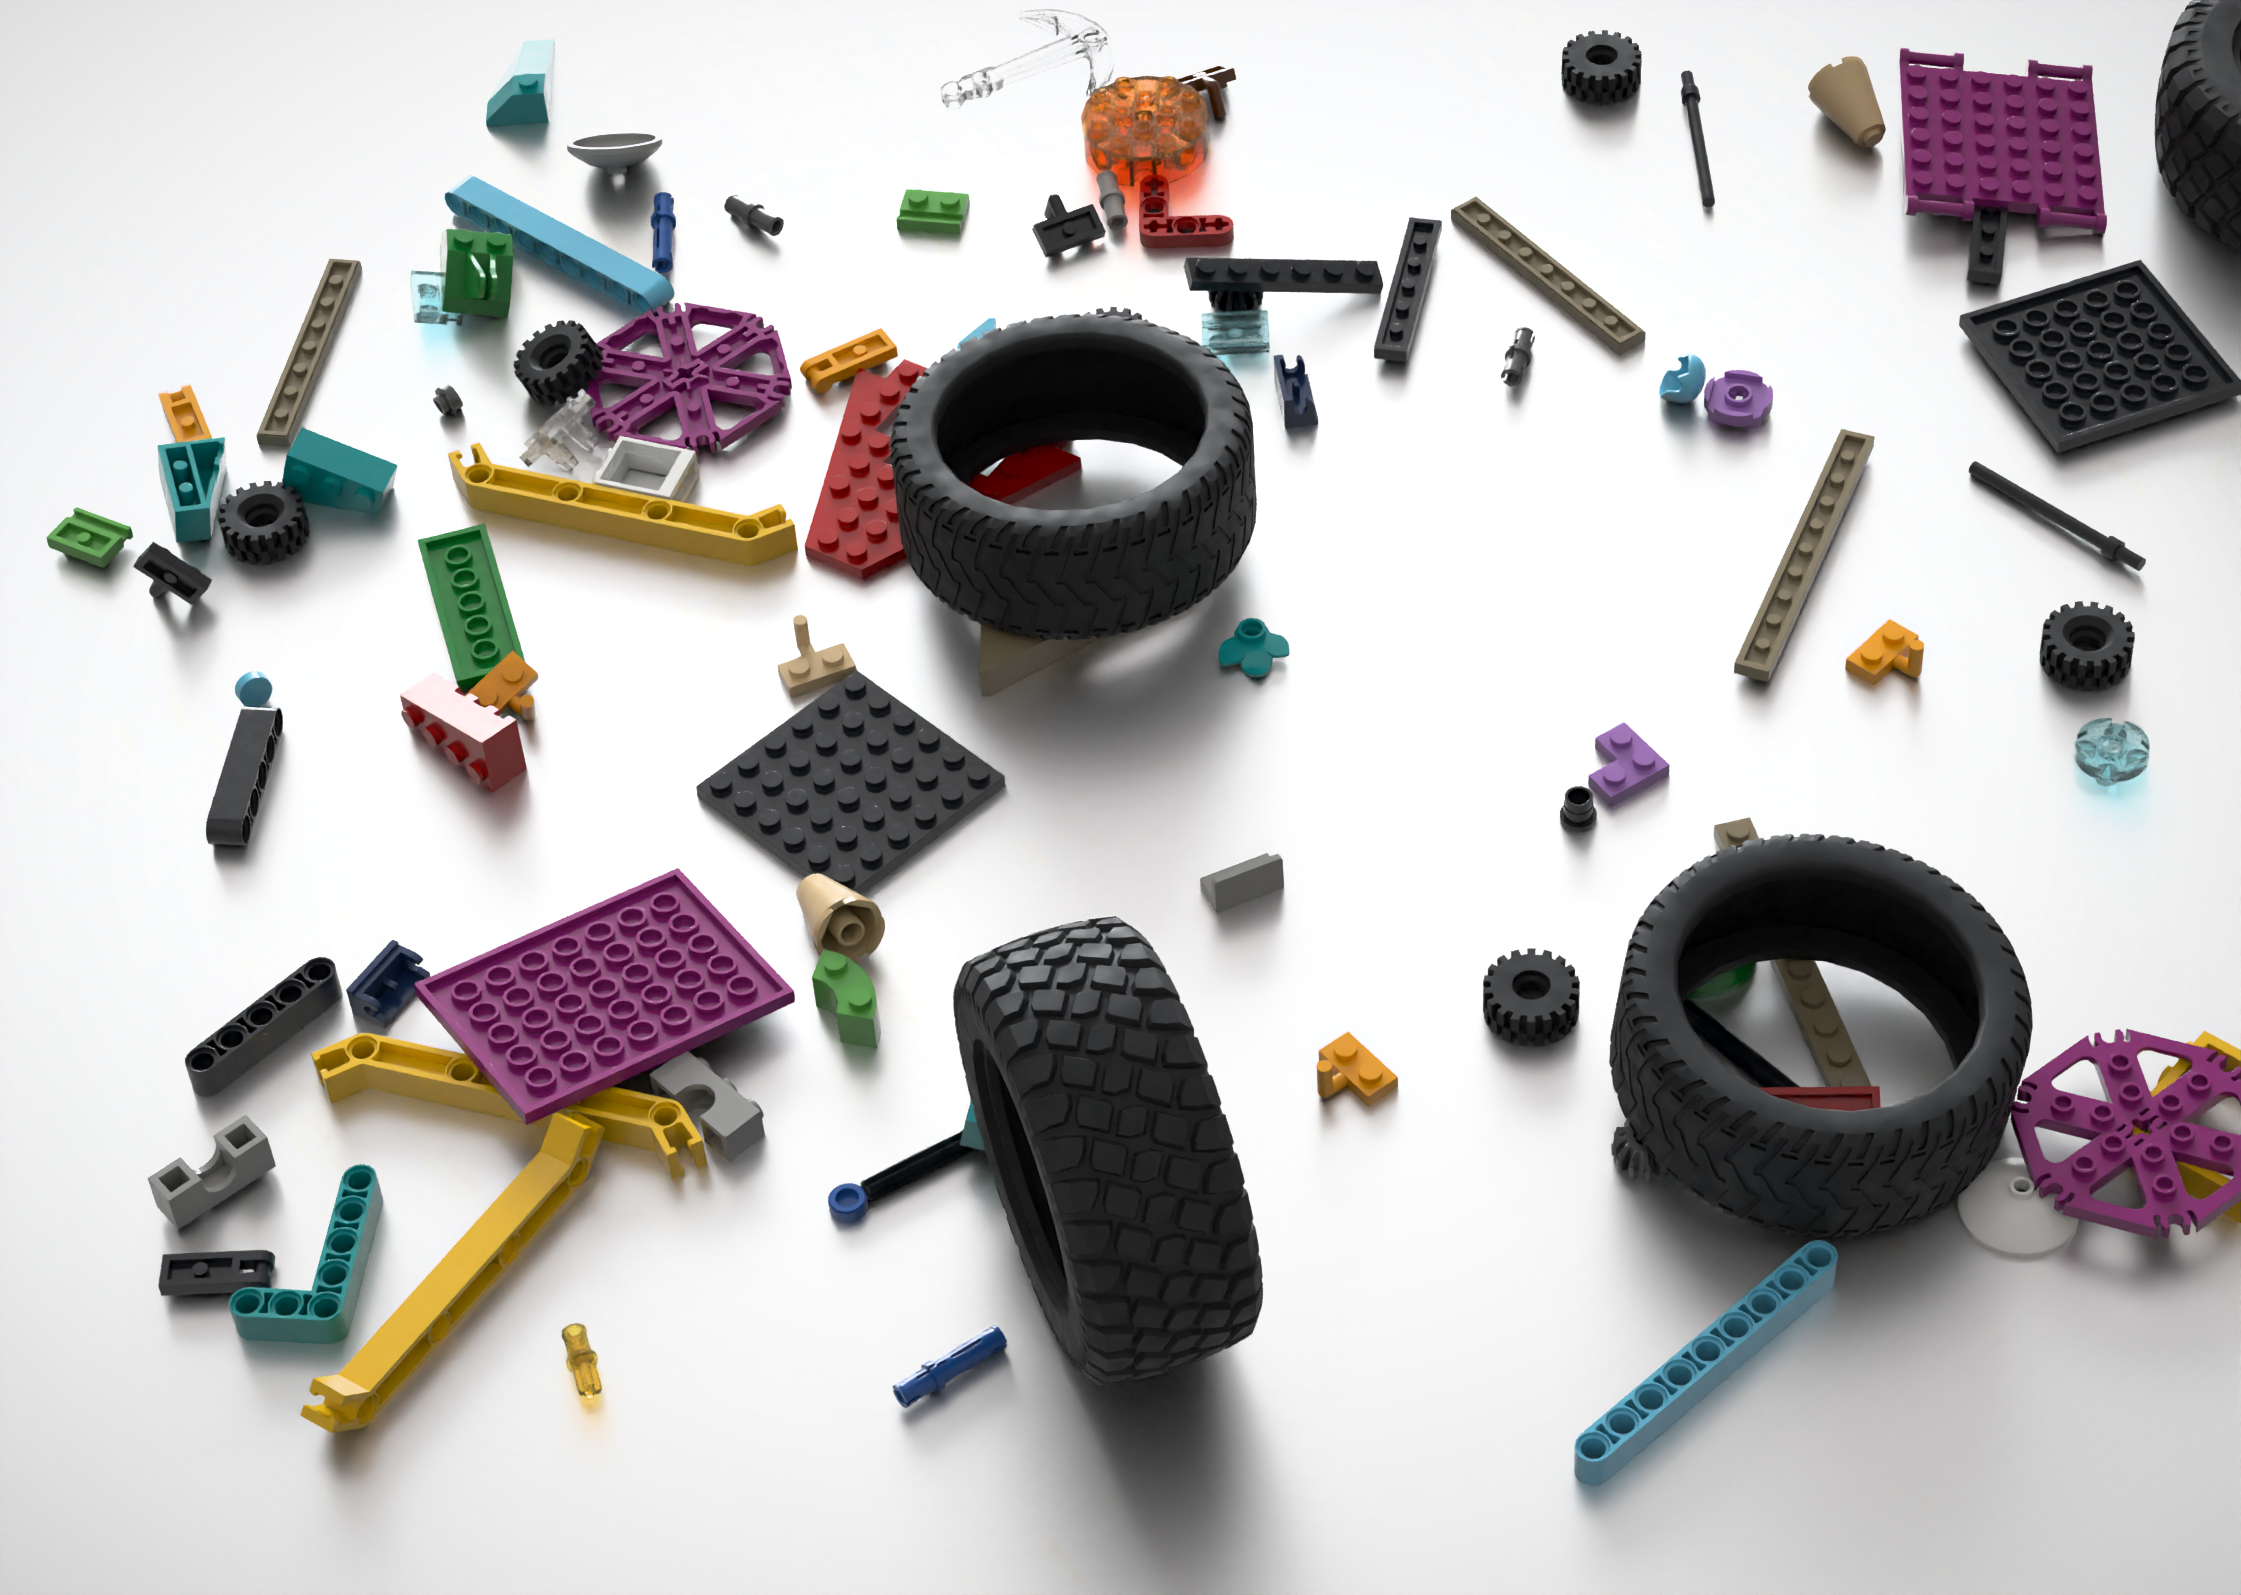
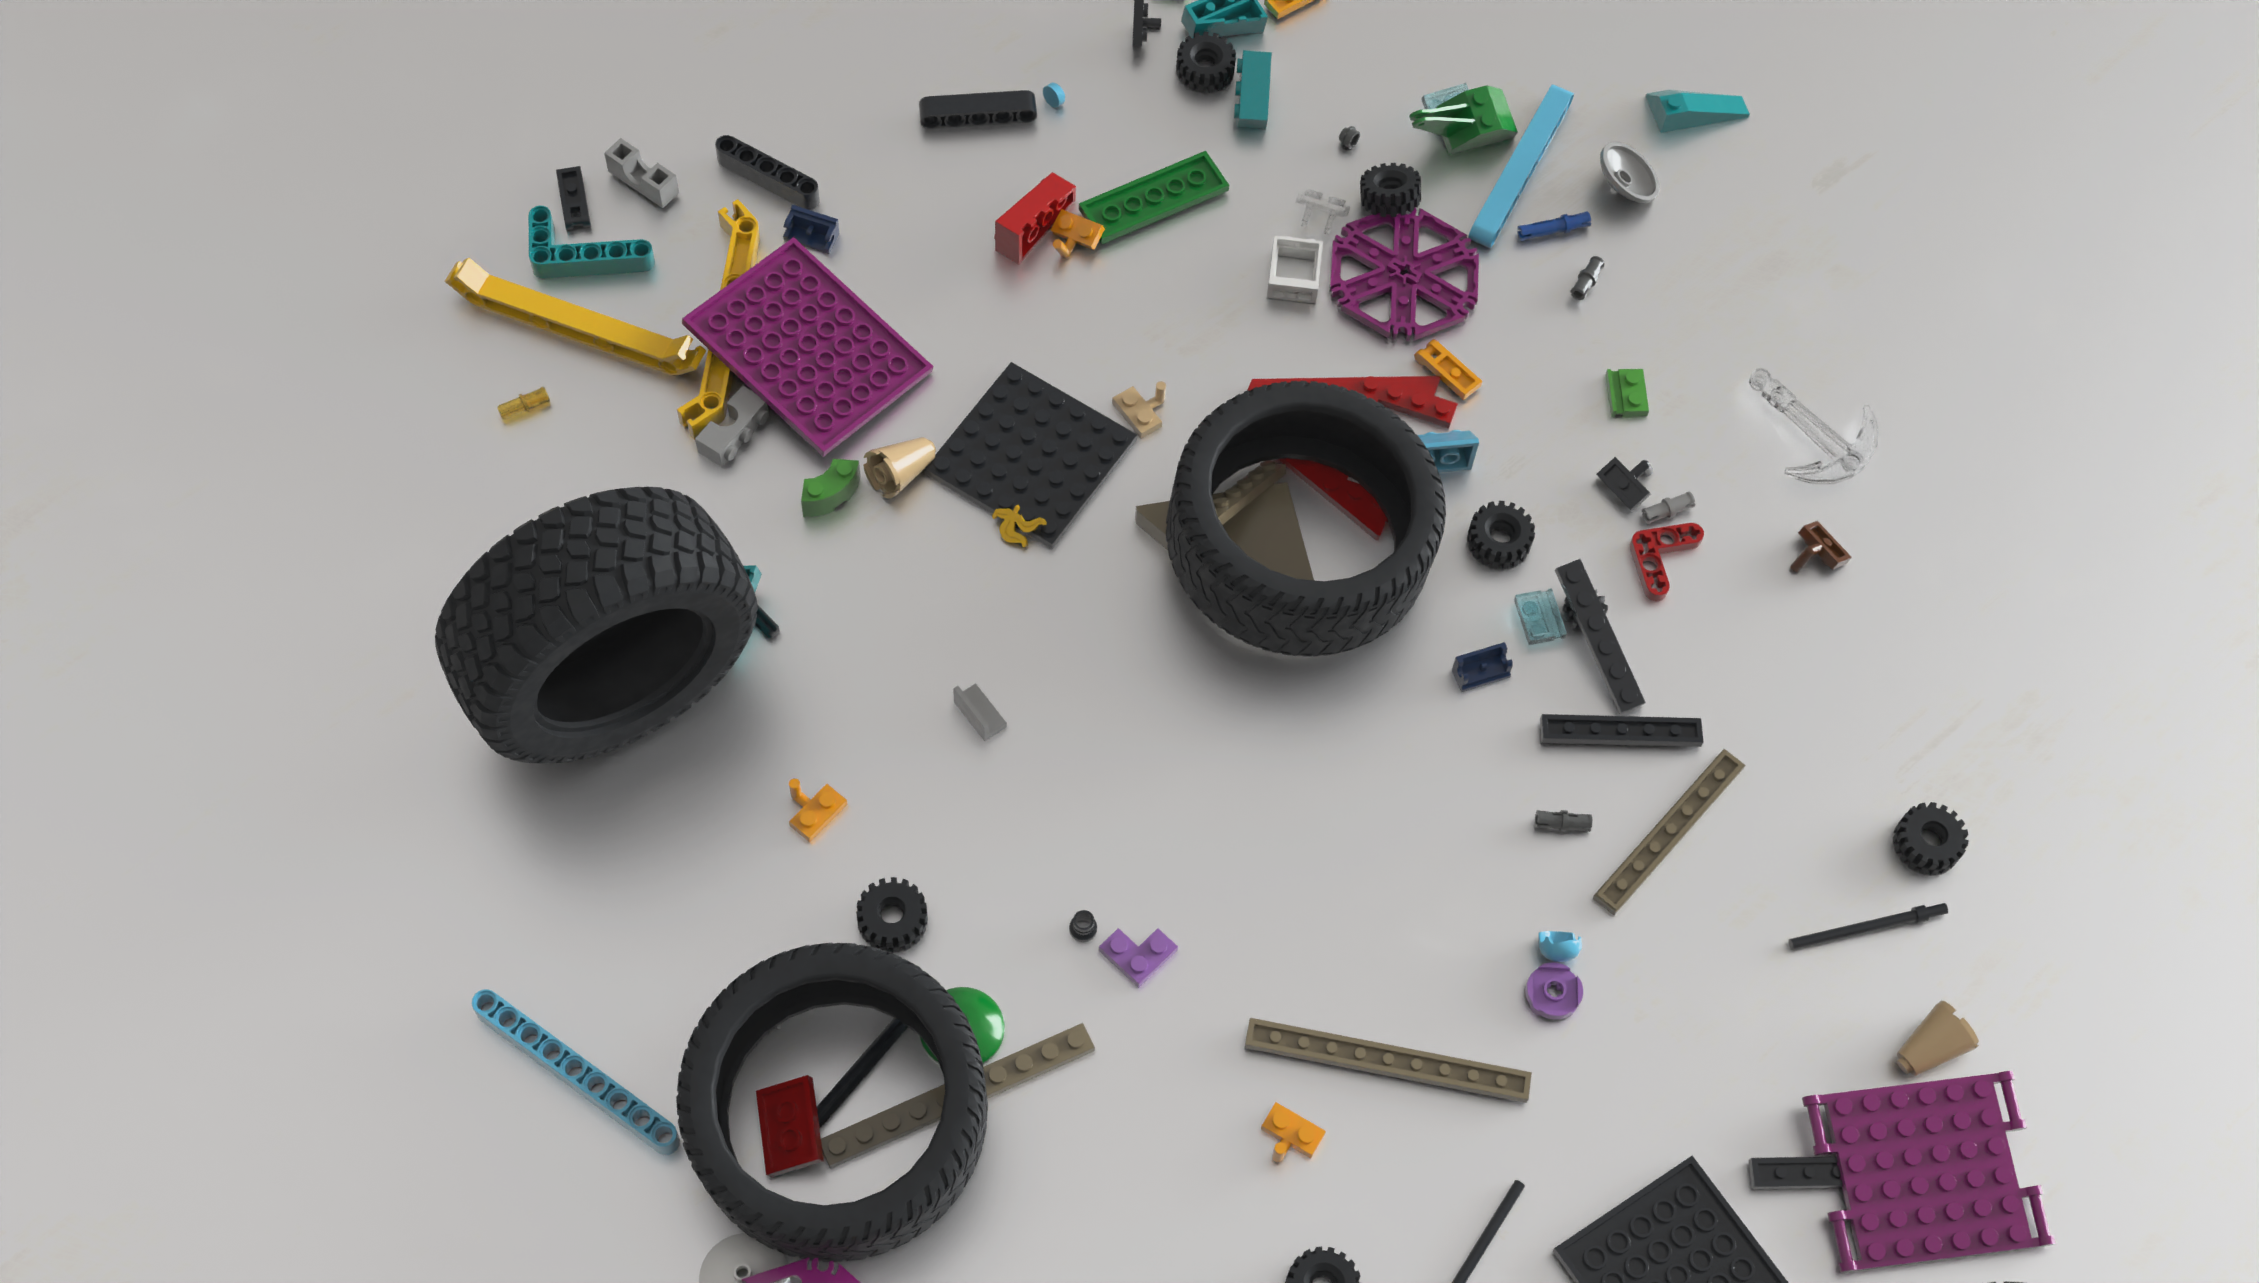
camera: 70 degrees right, 15 degrees up
dark tan tile [256,258,362,447] -> none
yellow piece [448,442,798,566] -> none
clear orange brick [1080,75,1210,186] -> none
teal plate [1218,618,1290,678] -> none
none -> yellow piece [992,505,1047,547]

